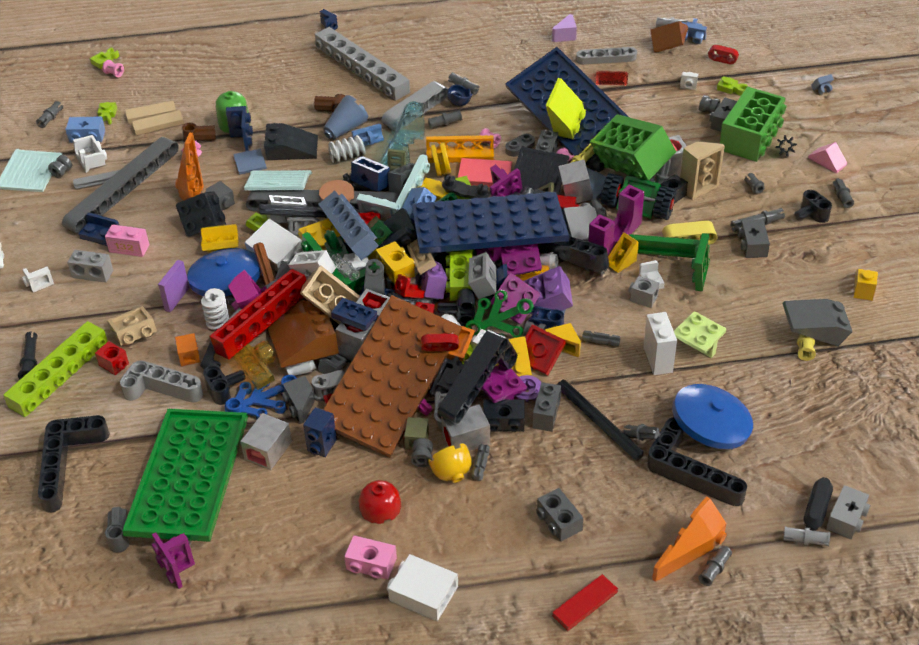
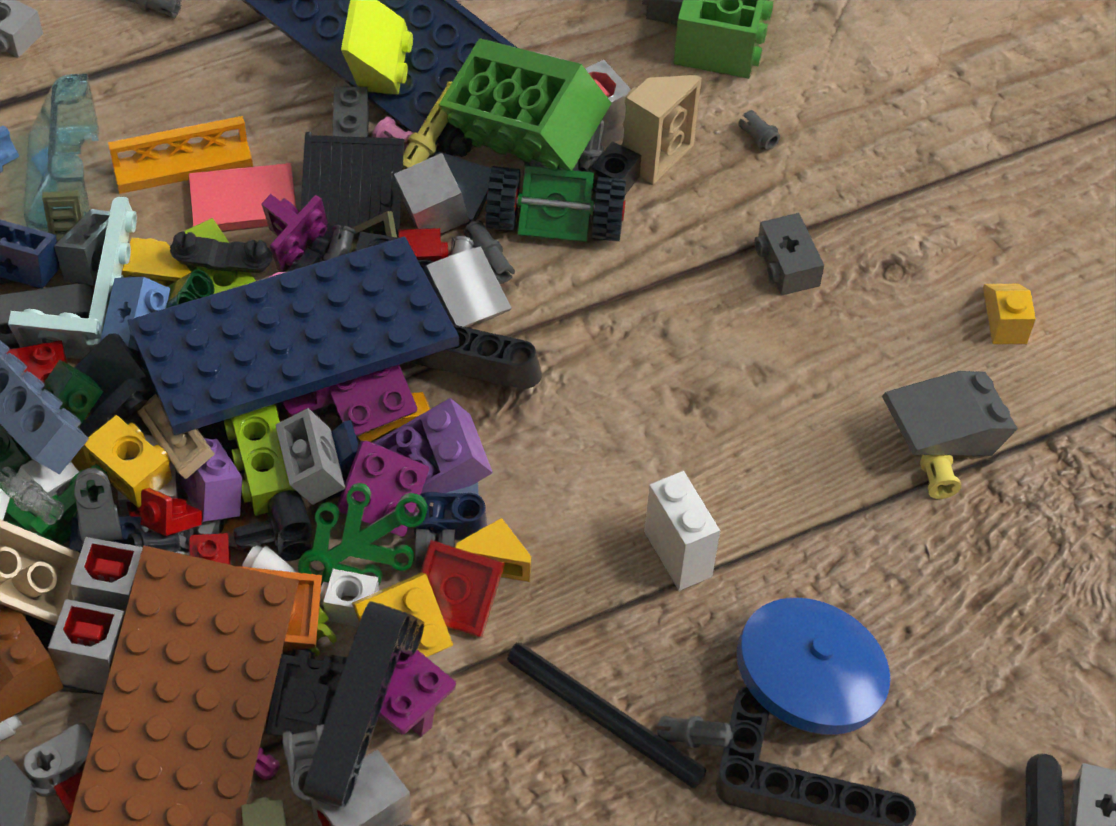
camera: 20 degrees left, 10 degrees up
dark grey slope [318,354,347,374] -> none
dark blue bracket [331,298,377,331] -> none
light grey beam [381,81,448,131] -> none
red beam [421,334,459,351] -> none
dark grey pin [428,110,462,129] -> none
yellow head [431,142,451,176] -> none
dark blue hair [447,84,473,106] -> none
bright pink bush [479,128,501,148] -> none
black brick [483,399,525,432] -> none
dark grey plate [505,133,535,157] -> none
medium lavender gear [514,375,541,402] -> none
dark grey brick [533,382,561,432] -> none
white cone [539,252,558,269] -> none
dark grey axle [582,330,620,346] -> none
magenta arch [588,185,644,256] -> none
yellow slope [608,232,639,273] -> none
green bracket [629,233,710,291] -> none
light grey brick [629,276,660,308] -> none
white bracket [639,260,664,289] -> none
light yellow beam [662,221,718,245] -> none
yellowish green bracket [674,311,726,358] -> none
dark grey pin [730,208,785,232] -> none
black gear [775,135,797,157] -> none
black beam [794,190,832,223] -> none
bright pink slope [808,142,847,173] -> none
dark grey axle [833,178,854,208] -> none

